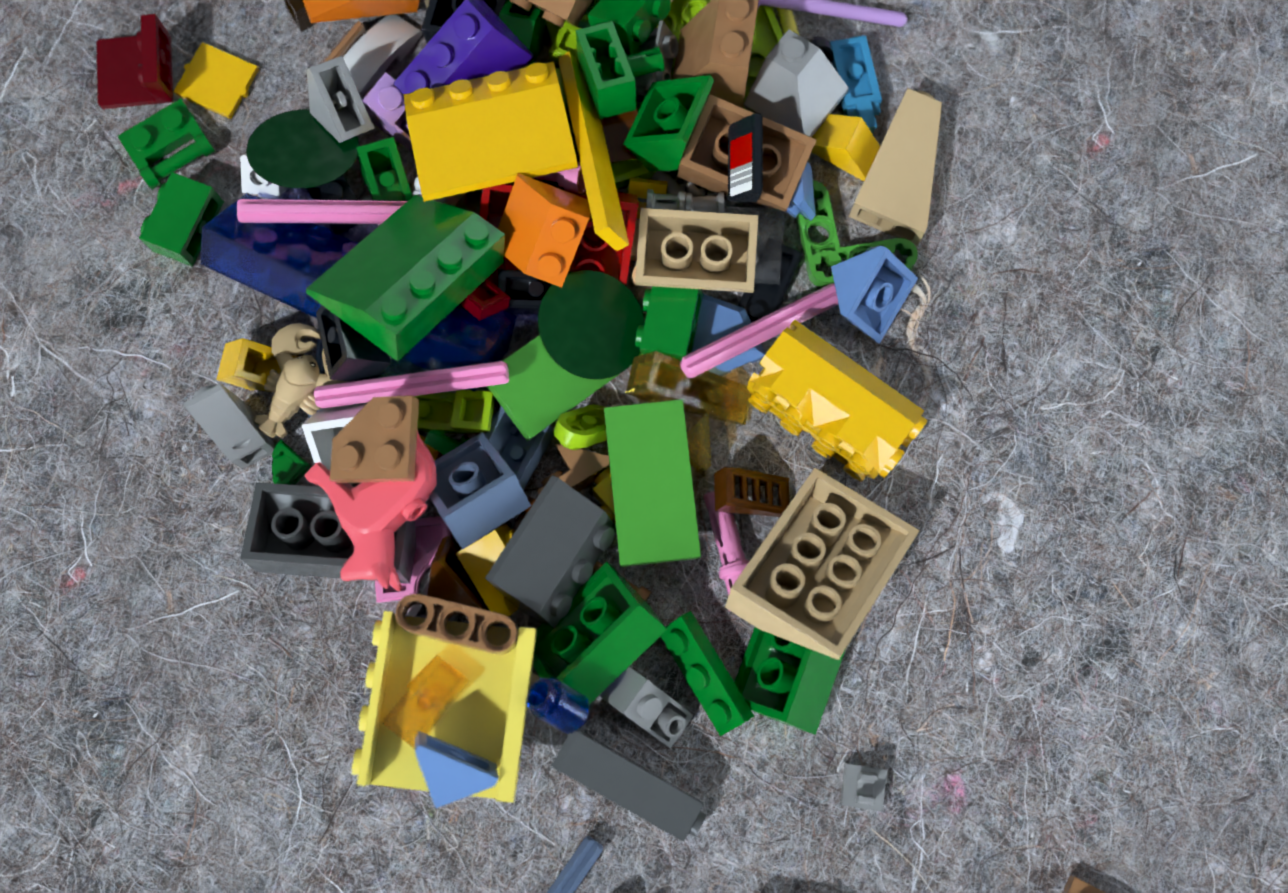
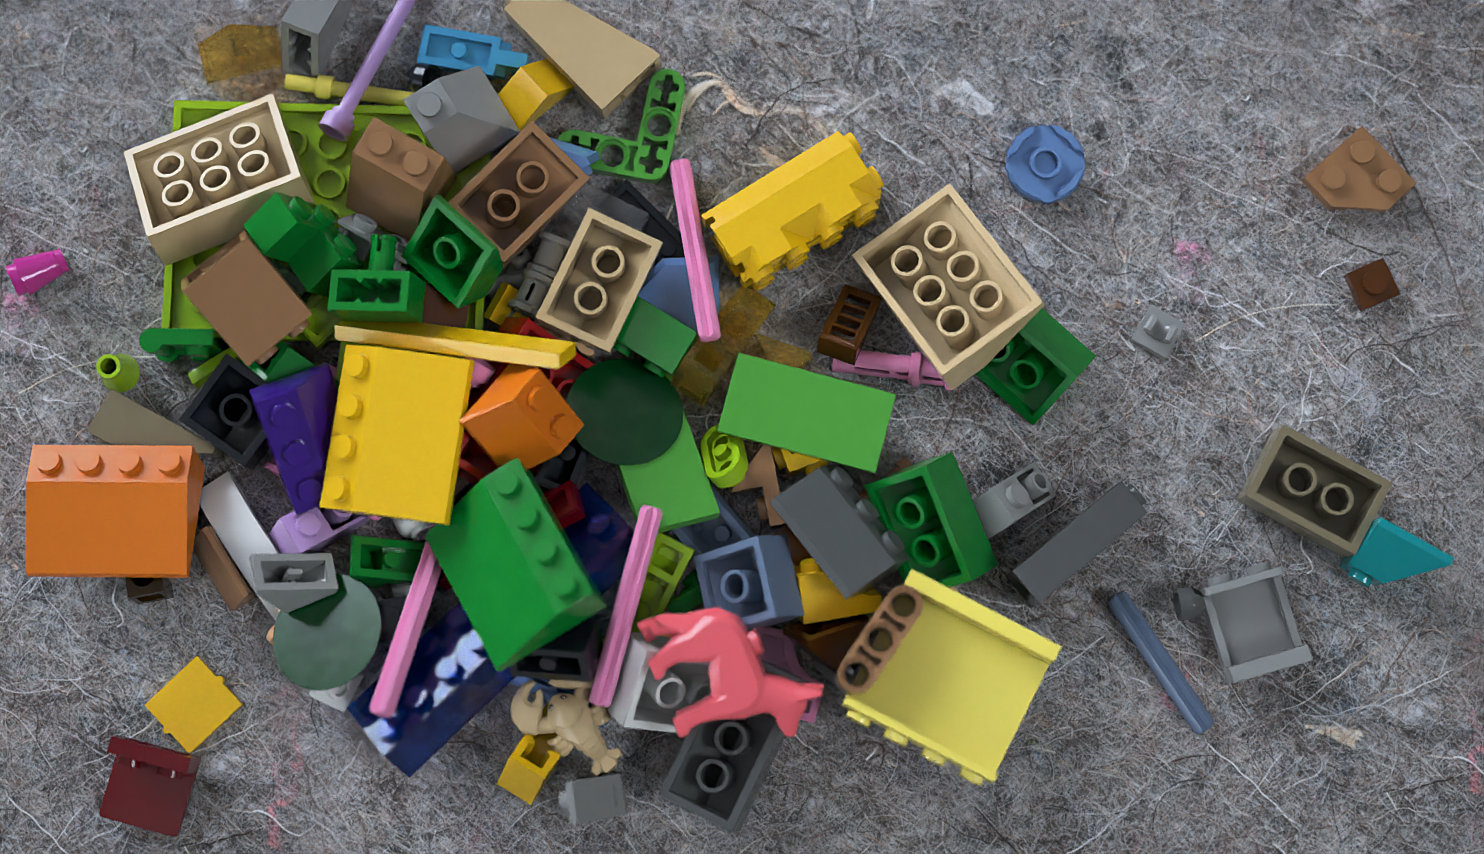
camera: 70 degrees left, 5 degrees up
green plate [117,98,216,190] -> none
green brick [139,172,224,267] -> none
green tile [272,440,312,485] -> none
medium nougat plate [330,396,419,483] -> none
clear yellow slope [382,655,470,749] -> none
medium blue slope [415,731,499,808] -> none
clear blue brick [526,678,589,734] -> none
green plate [661,611,754,737] -> none
slope [728,114,763,202] -> none
medium blue slope [831,246,918,344] -> none
none -> medium blue tile [1005,124,1085,204]

